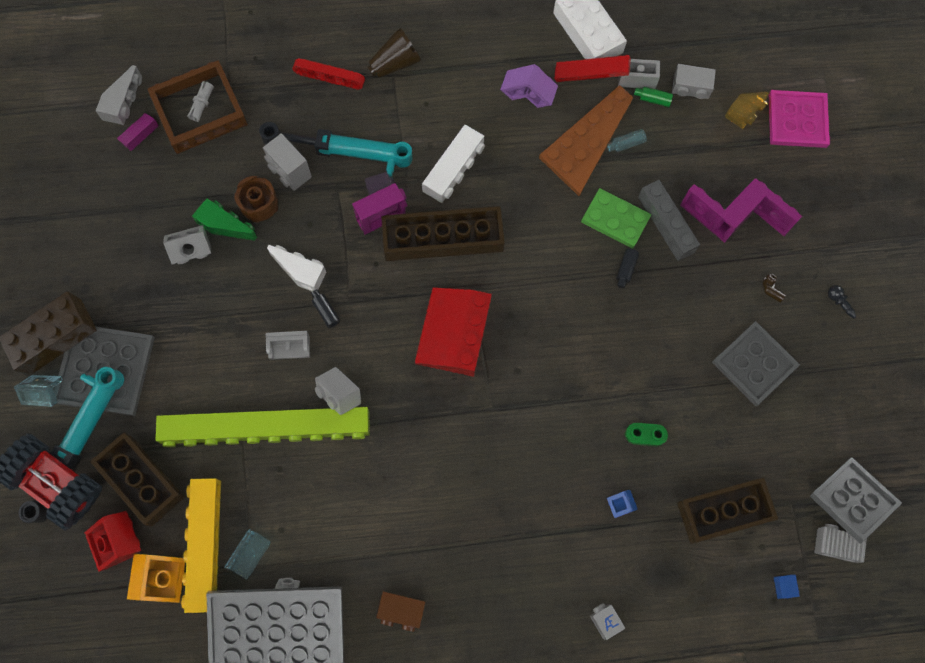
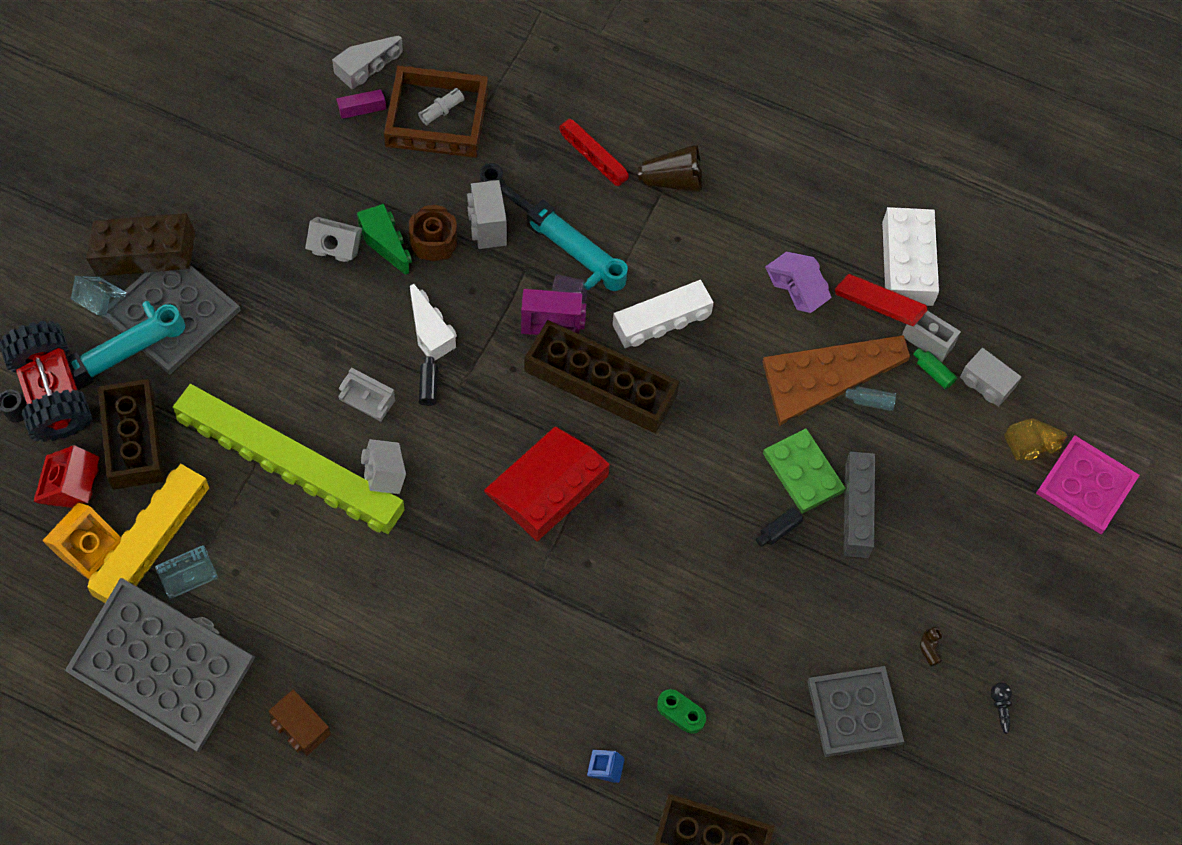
camera: 30 degrees right, 10 degrees down
magenta bracket [680,178,802,243] -> none

